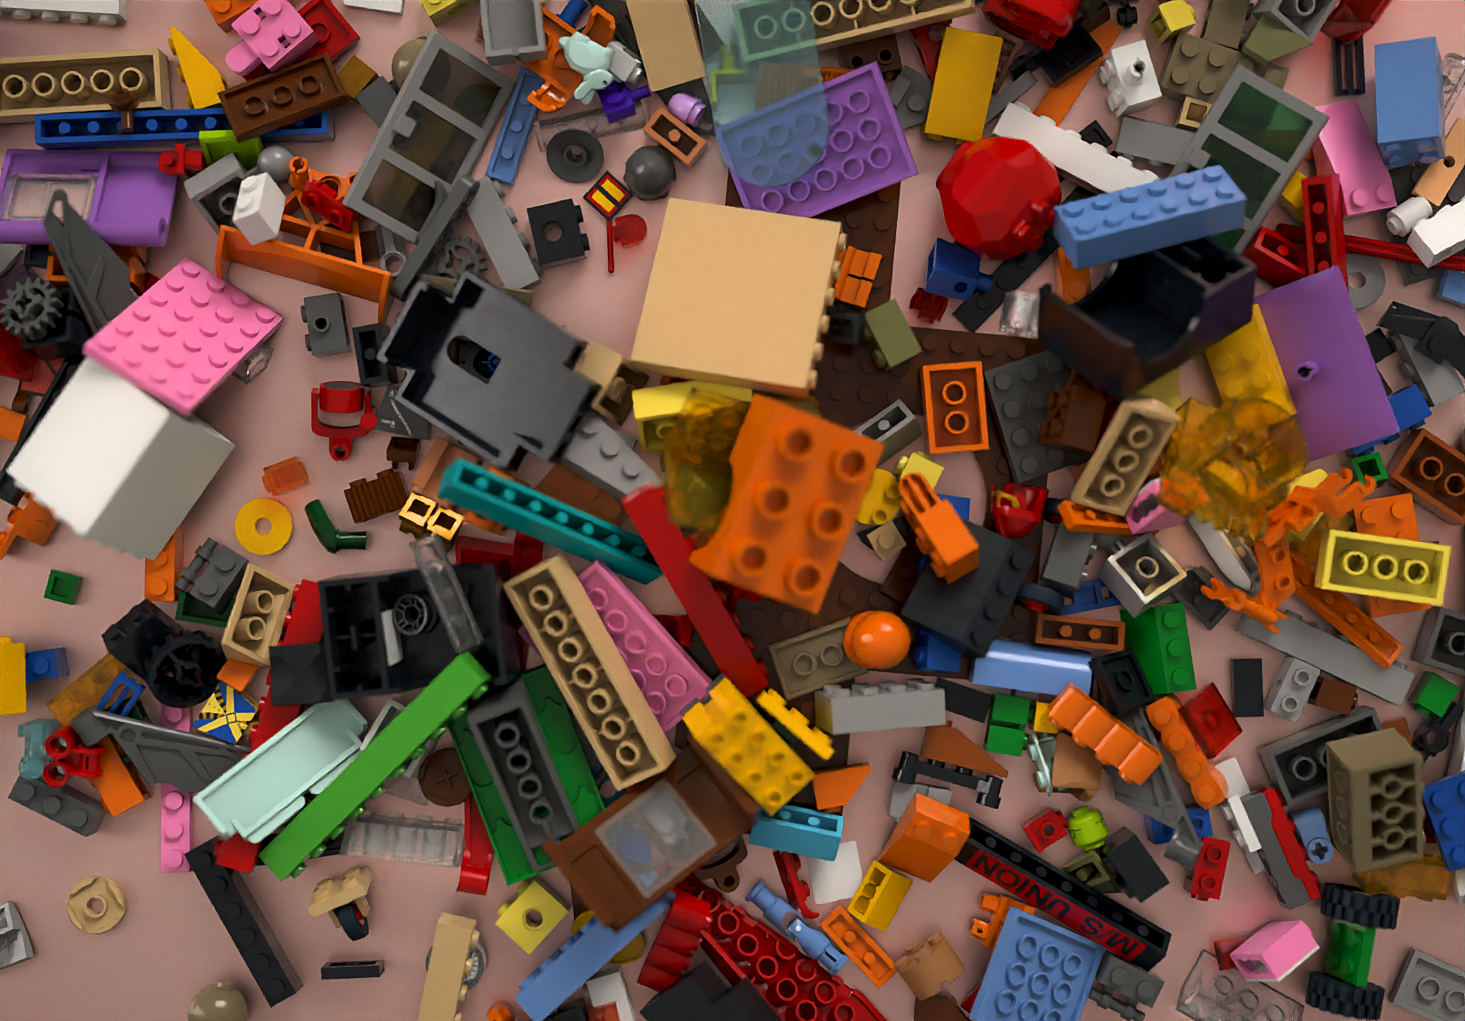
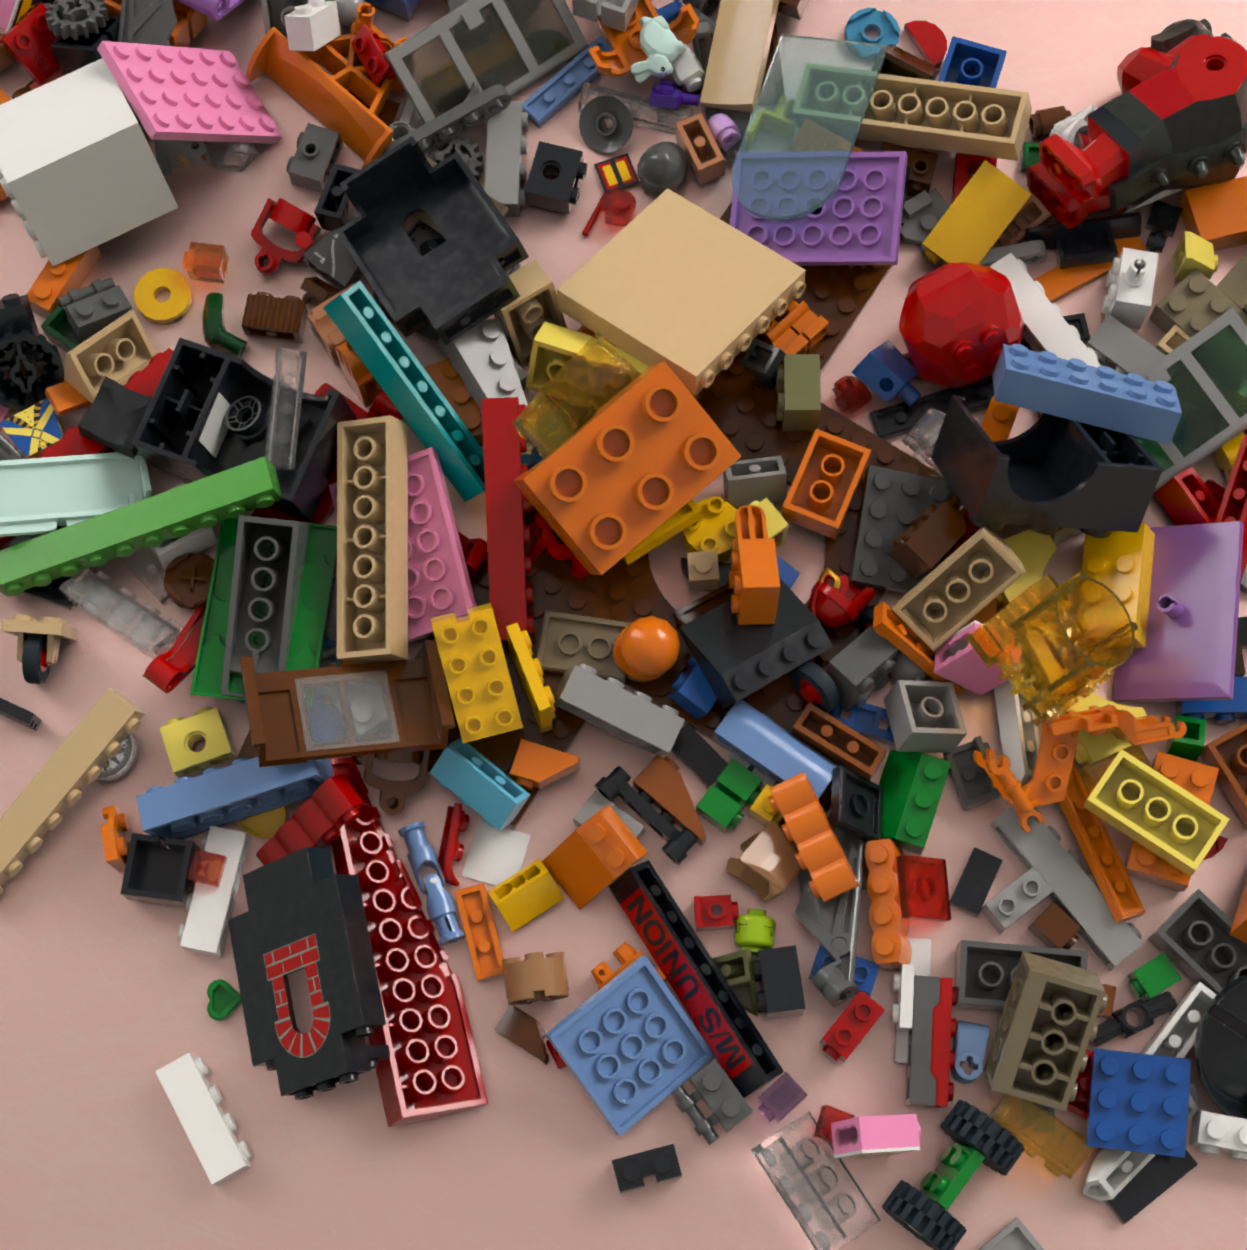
camera: 35 degrees right, 15 degrees down
pearl gold legs [399,491,464,555] -> none
green tile [771,717,799,745] -> none
light aqua hinge [1027,733,1067,797] -> none
none -> clear purple brick [757,1072,807,1124]

